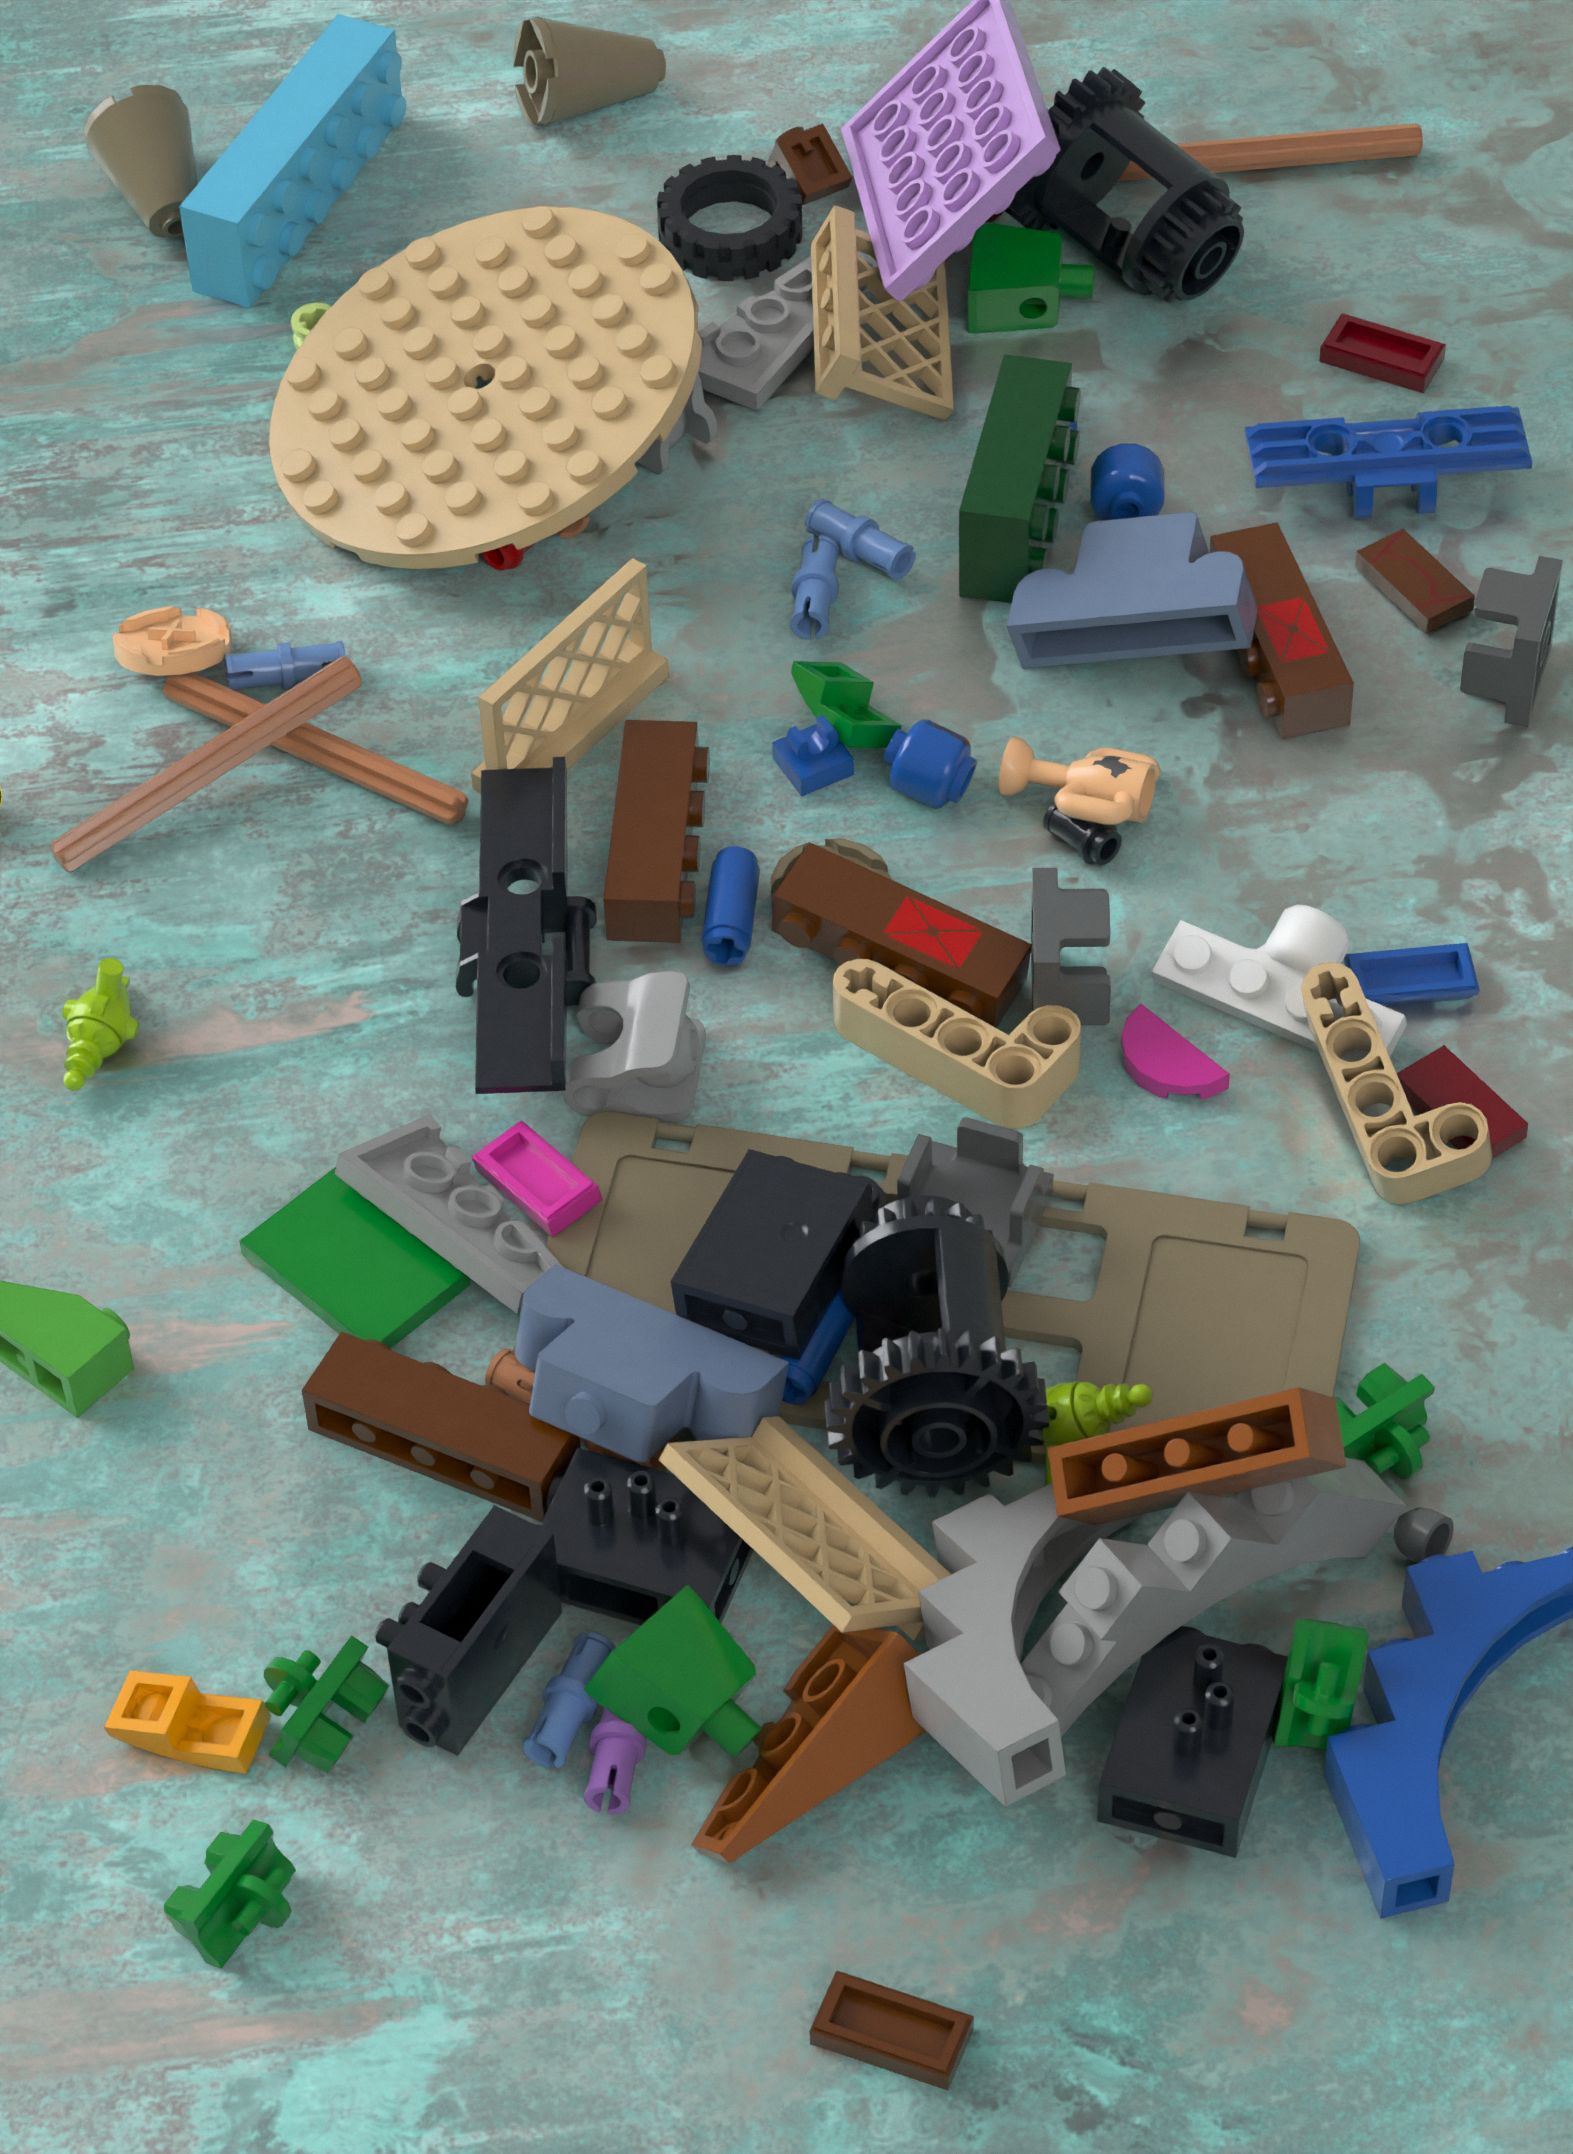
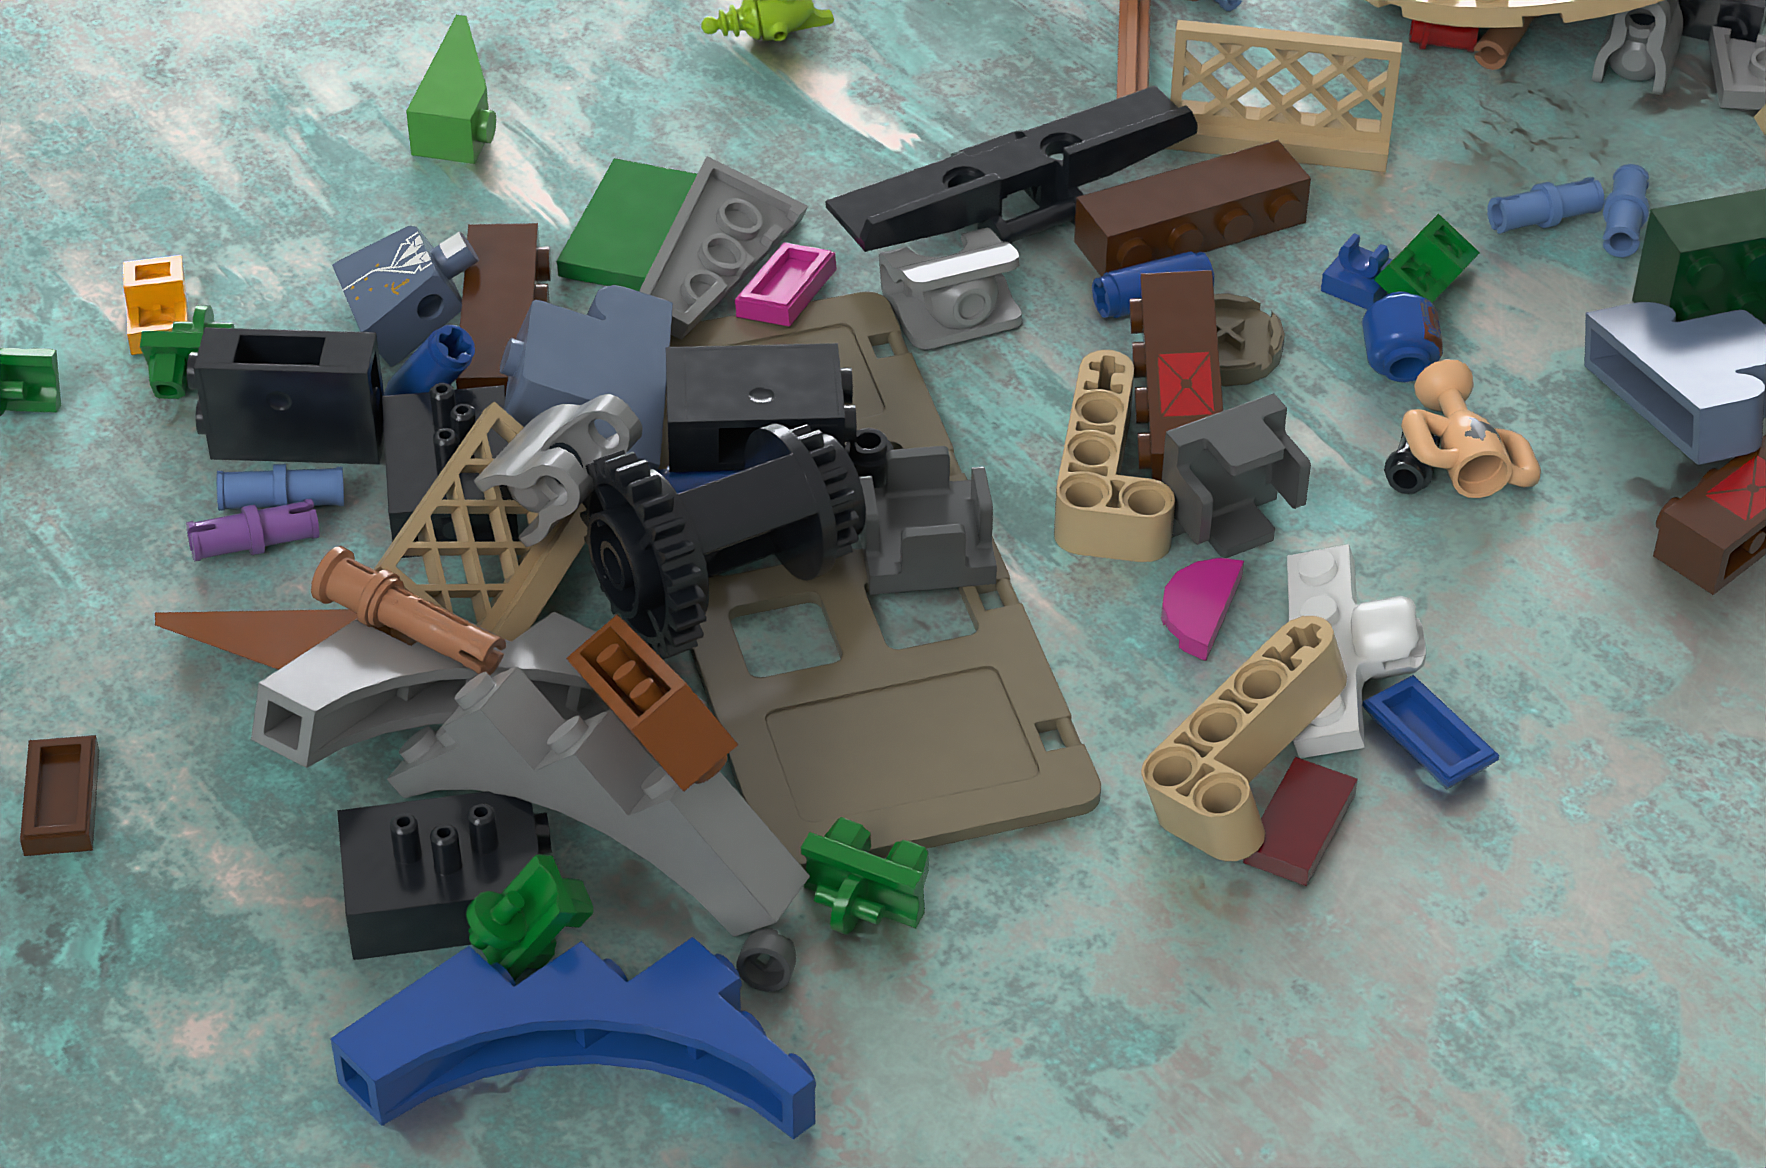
camera: 60 degrees right, 5 degrees down
green torso [583,1585,763,1760] -> none
lime piece [1043,1381,1153,1486] -> none
none -> nougat pin [311,546,506,676]
none -> sand blue torso [332,226,479,367]
none -> blue piece [384,325,475,396]
none -> light grey piece [474,394,643,547]

